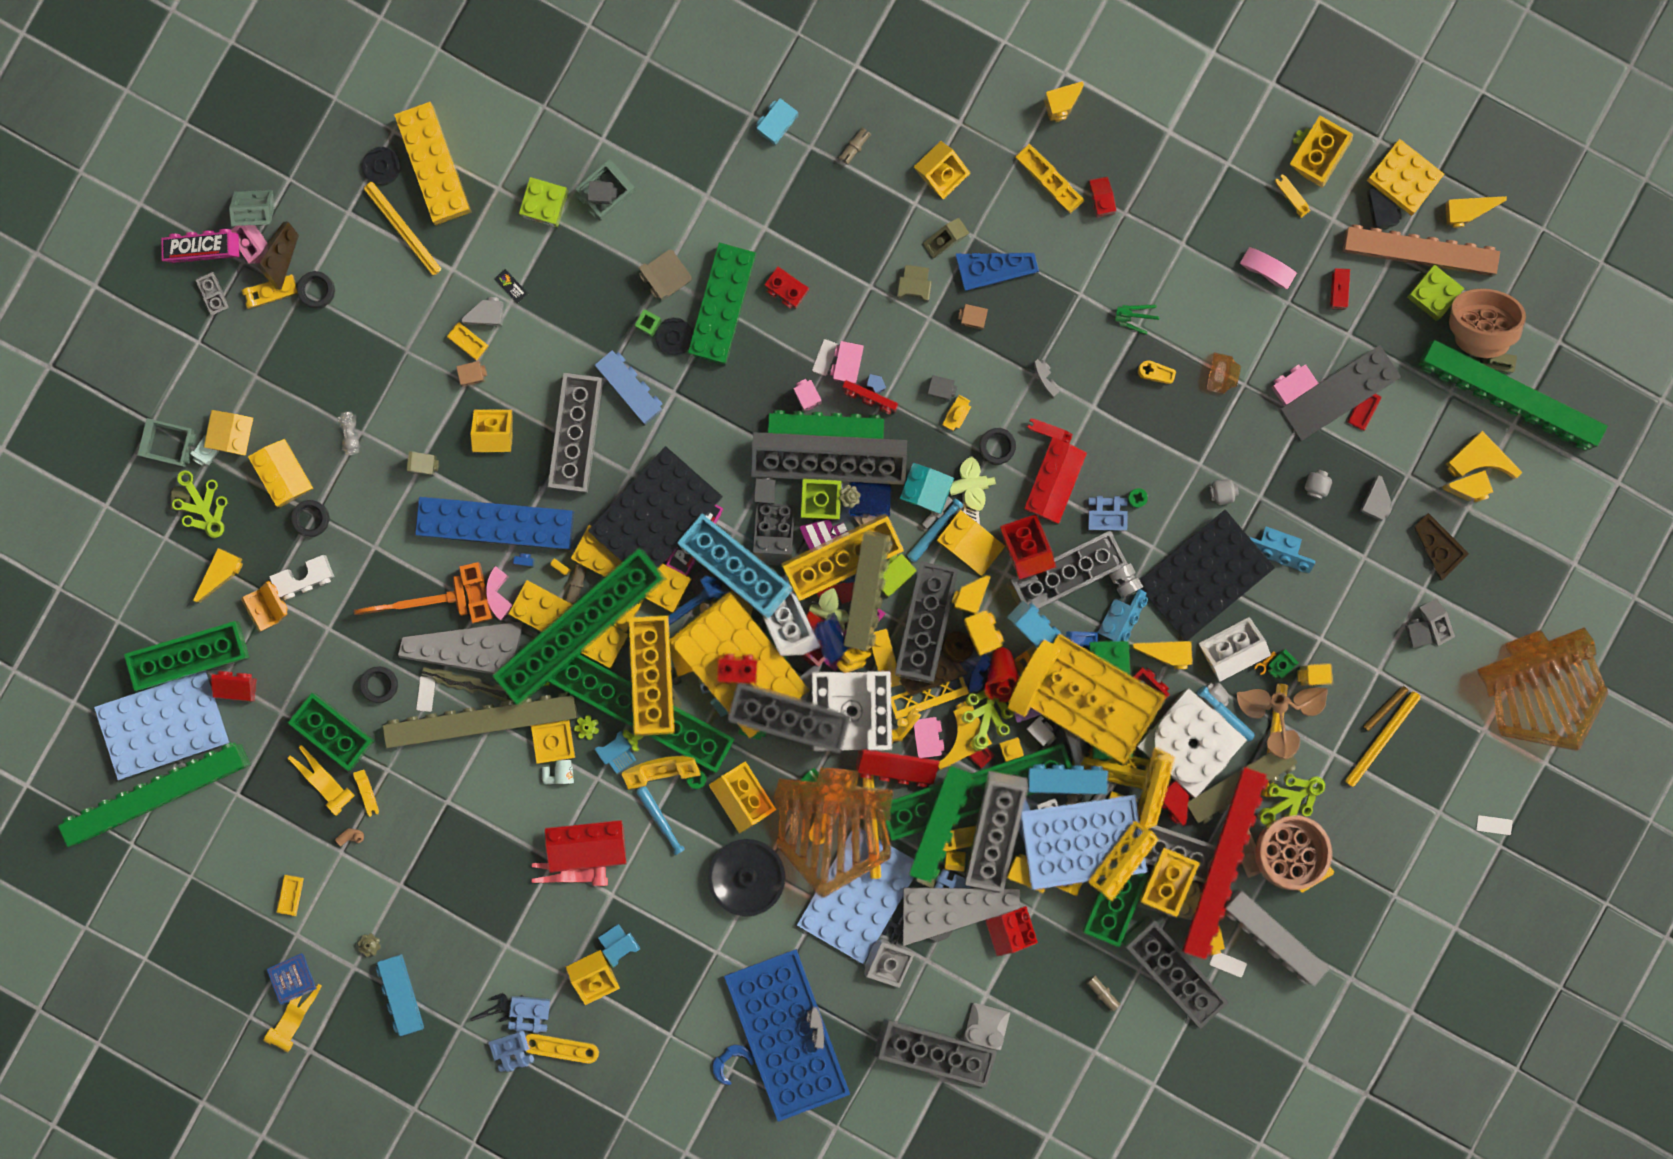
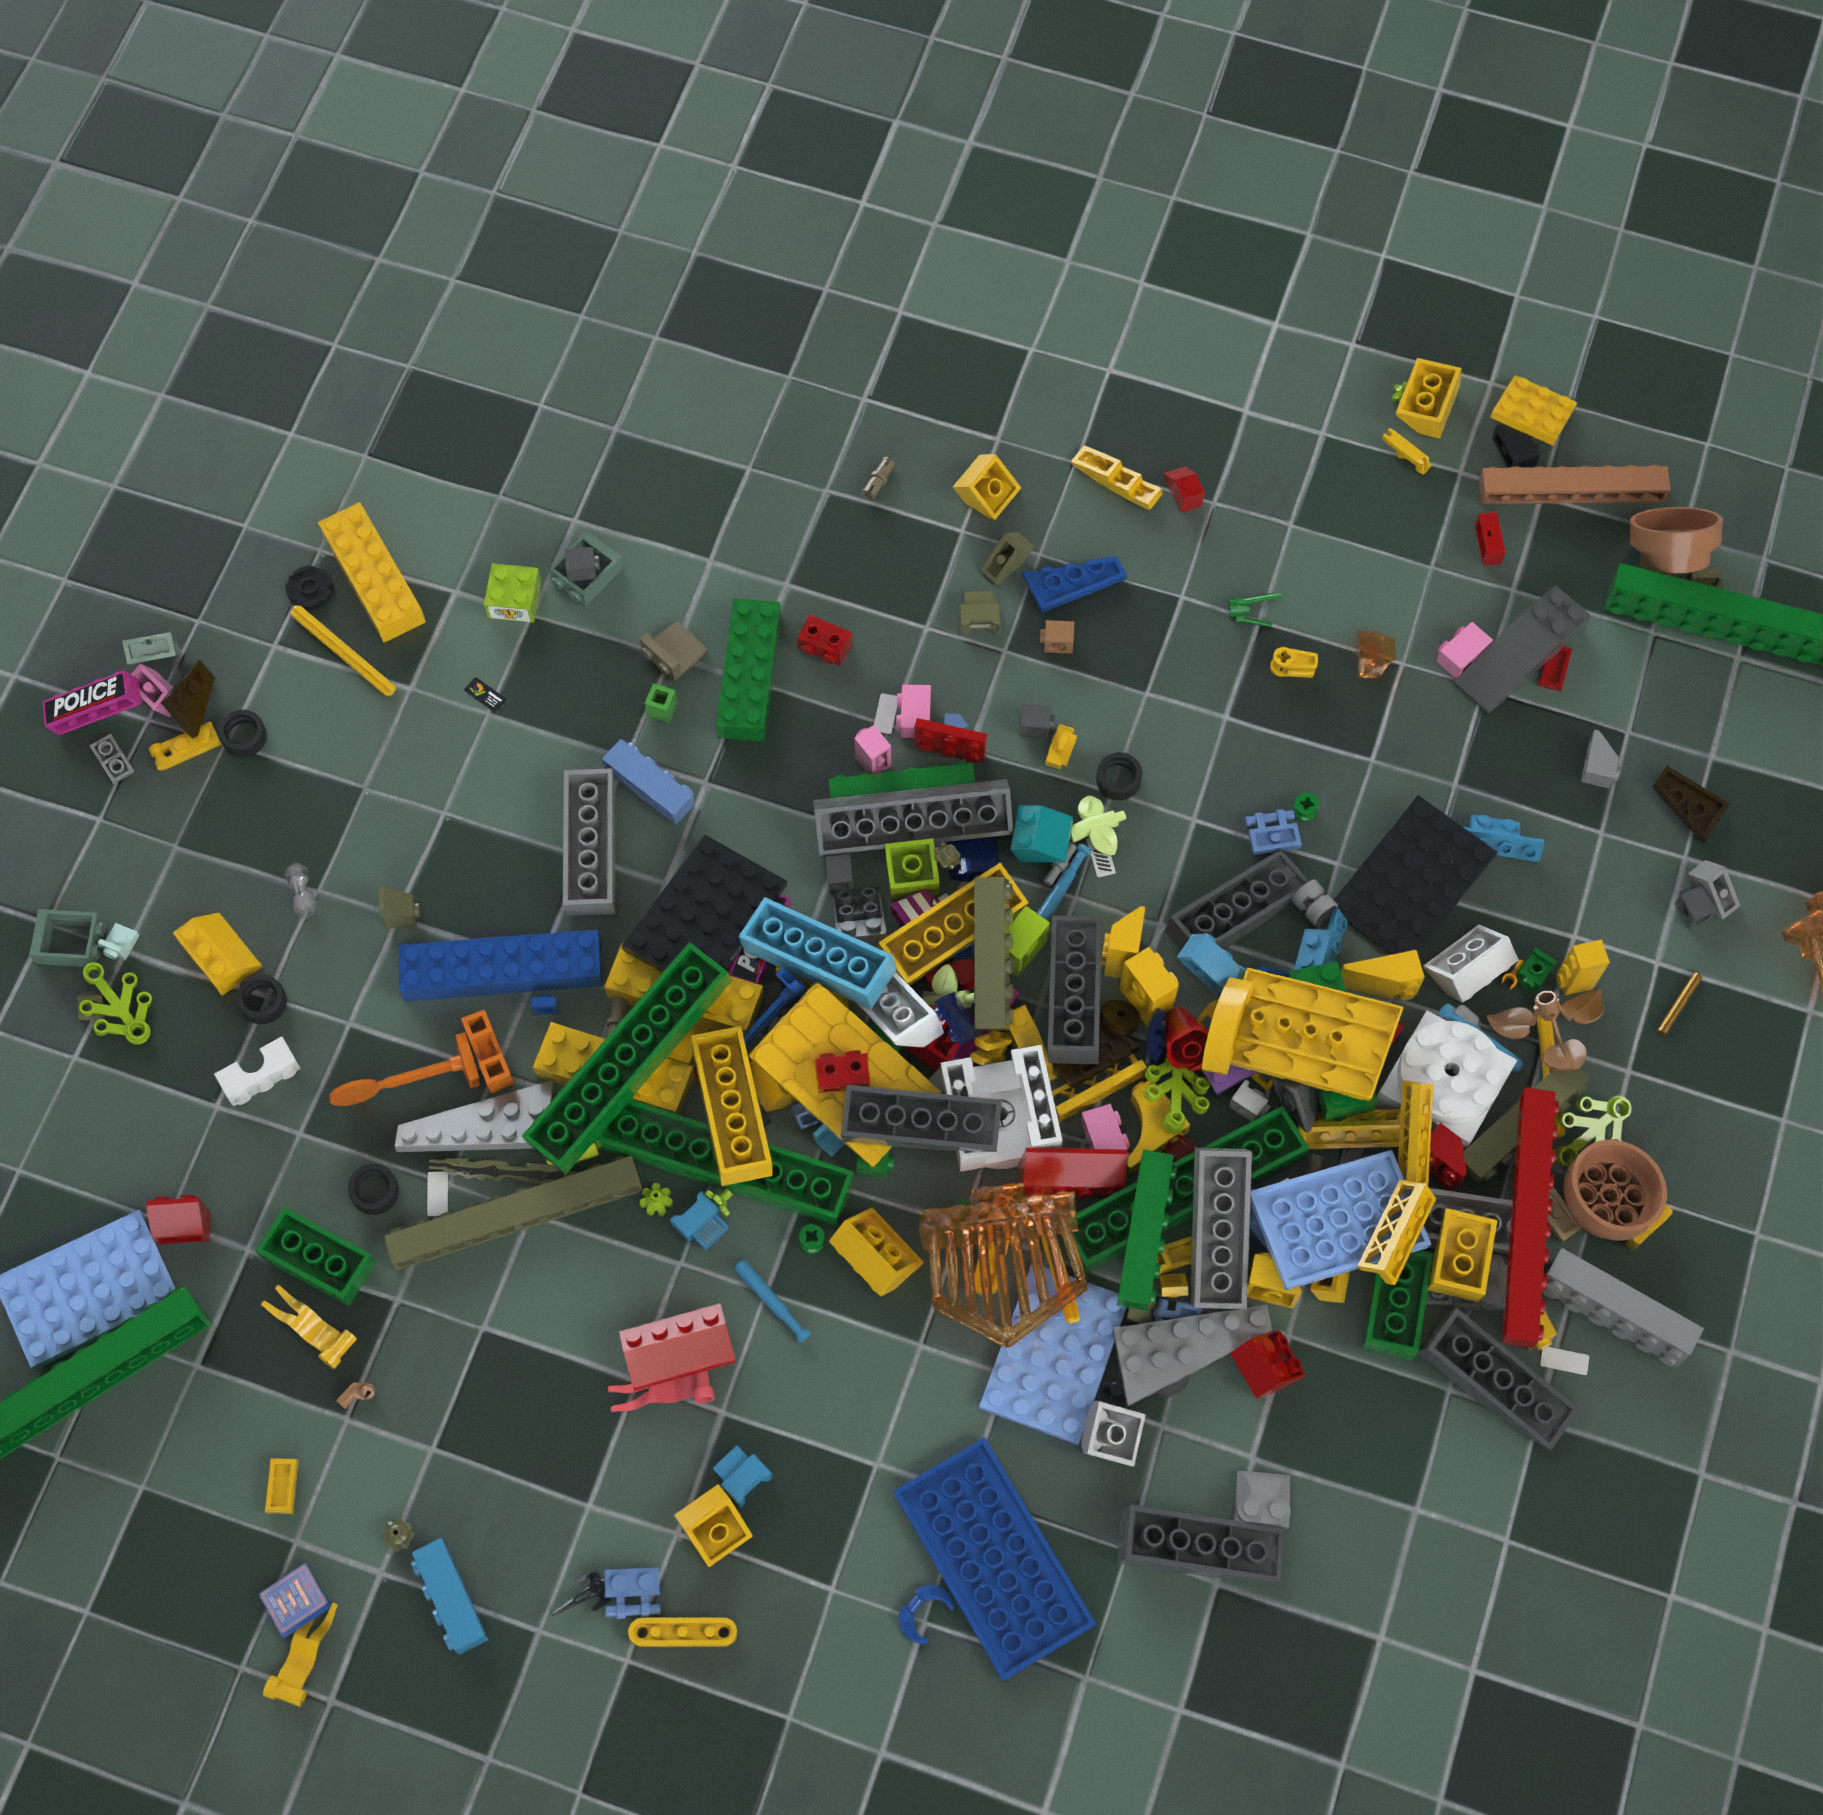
camera: 15 degrees left, 20 degrees down
green brick [124,621,250,691] -> none
yellow slope [193,548,243,603] -> none
yellow slope [204,410,253,455] -> none
light orange bracket [241,581,287,632] -> none
yellow piece [353,769,379,817] -> none
yellow plate [447,322,489,361] -> none
medium nougat brick [456,361,487,387] -> none
light grey slope [462,297,504,326] -> none
yellow slope [471,410,512,452] -> none
bright pink brick [487,566,513,621] -> none
medium blue plate [488,1031,534,1072] -> none
yellow plate [531,720,575,764] -> none
light aqua piece [542,760,574,784] -> none
yellow tile [550,558,571,576] -> none
yellow slope [622,756,700,789] -> none
black tile [655,317,693,356] -> none
black dish [708,839,785,916] -> none
medium azure brick [756,98,798,145] -> none
light grey slope [807,1006,824,1048] -> none
yellow piece [891,708,921,743] -> none
yellow slope [937,510,1005,576] -> none
yellow brick [999,737,1024,762] -> none
red brick [1000,514,1056,580] -> none
red slope [1023,437,1087,524] -> none
red piece [1027,418,1073,444] -> none
dark azure brick [1028,765,1108,794] -> none
light grey slope [1034,359,1059,398] -> none
yellow slope [1044,81,1084,122] -> none
dark tan pin [1086,975,1120,1012] -> none
light grey head [1210,479,1239,505] -> none
bright pink brick [1240,247,1297,289] -> none
light grey head [1305,470,1332,499] -> none
yellow axle [1345,691,1421,787] -> none
lime brick [1407,264,1465,321] -> none
yellow slope [1442,471,1493,503] -> none
yellow slope [1446,196,1507,228] -> none
yellow arch [1446,431,1522,479] -> none

